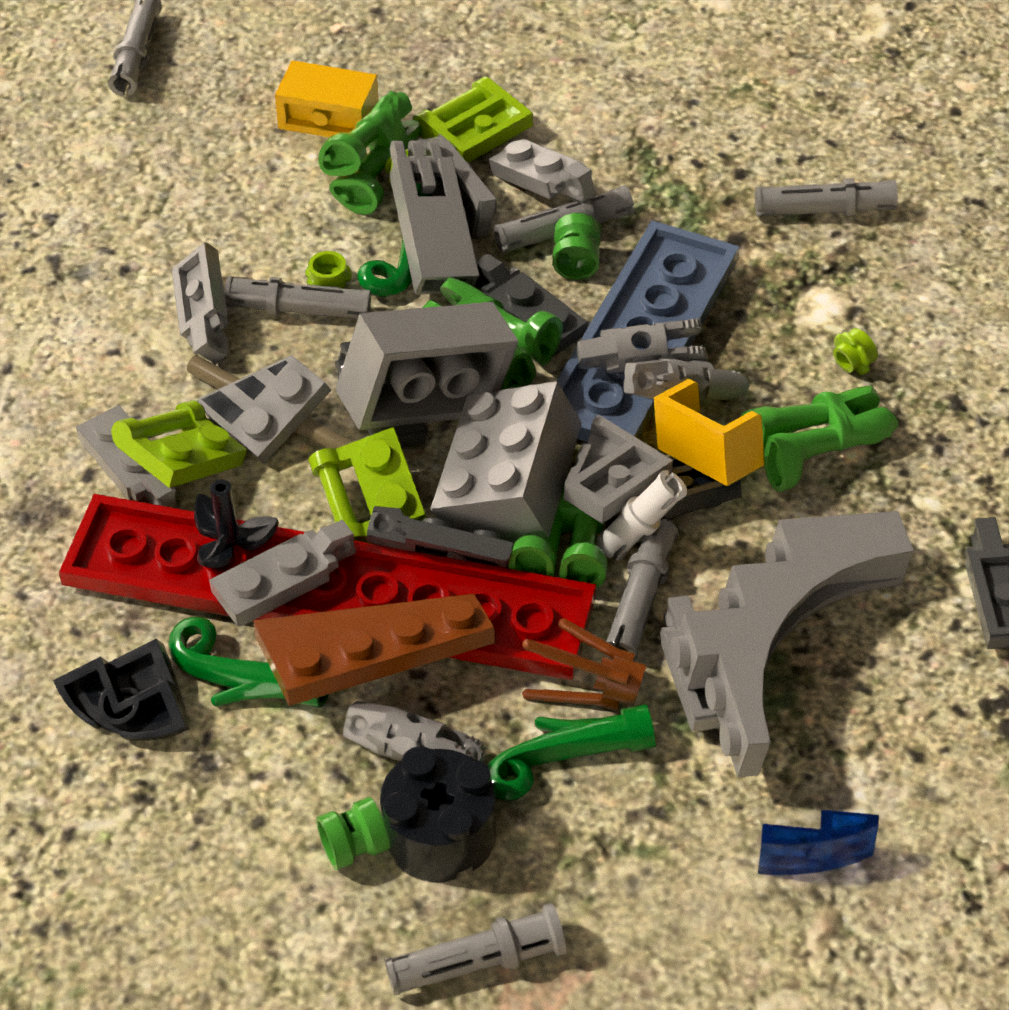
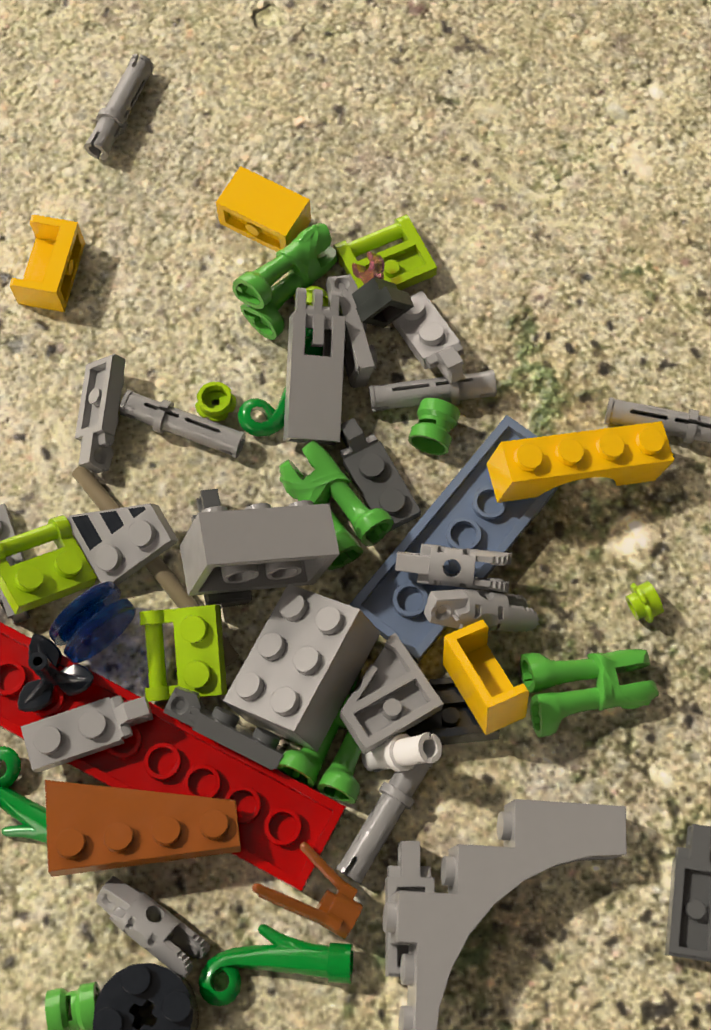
camera: 15 degrees right, 20 degrees up
none -> yellow panel [10,215,85,312]
none -> clear blue head [49,581,136,663]
none -> pearl dark grey piece [352,251,414,328]
none -> yellow arch [487,421,674,503]

